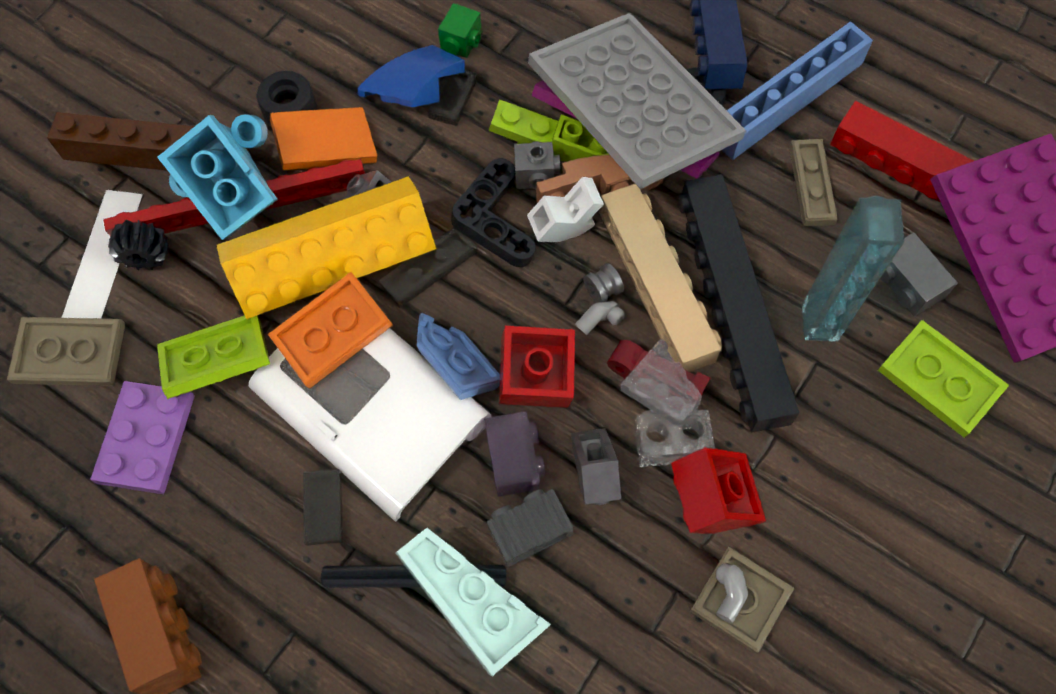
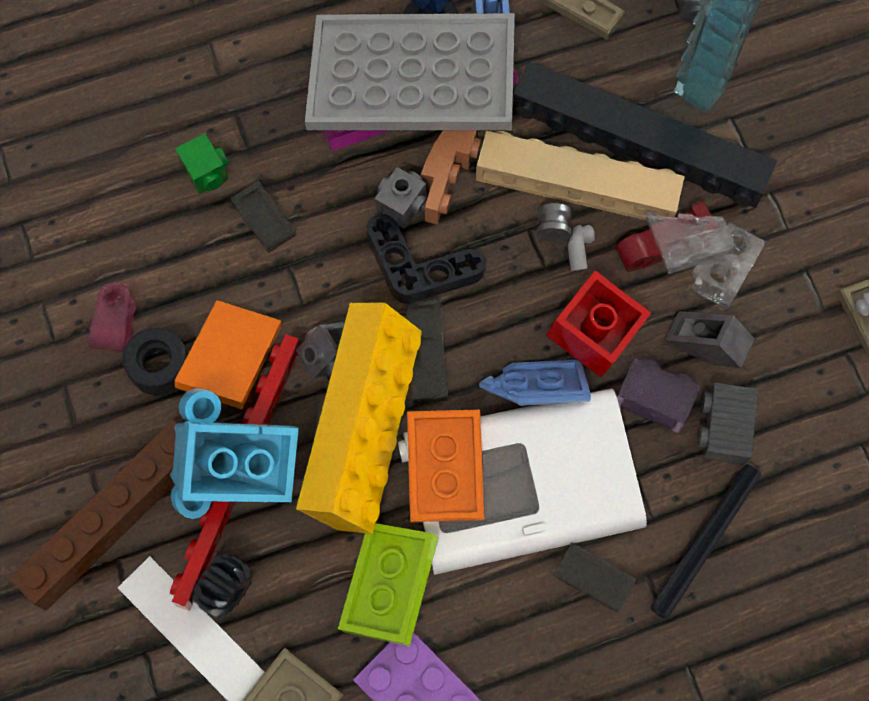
camera: 55 degrees left, 5 degrees up
blue slope [357,45,465,107] -> none
light aqua wing [395,528,551,676] -> none
lime slope [489,99,609,162] -> none
white brick [527,177,604,242] -> none
red slope [671,447,766,534] -> none
lime plate [877,320,1009,438] -> none
none -> clear pink piece [89,282,136,352]

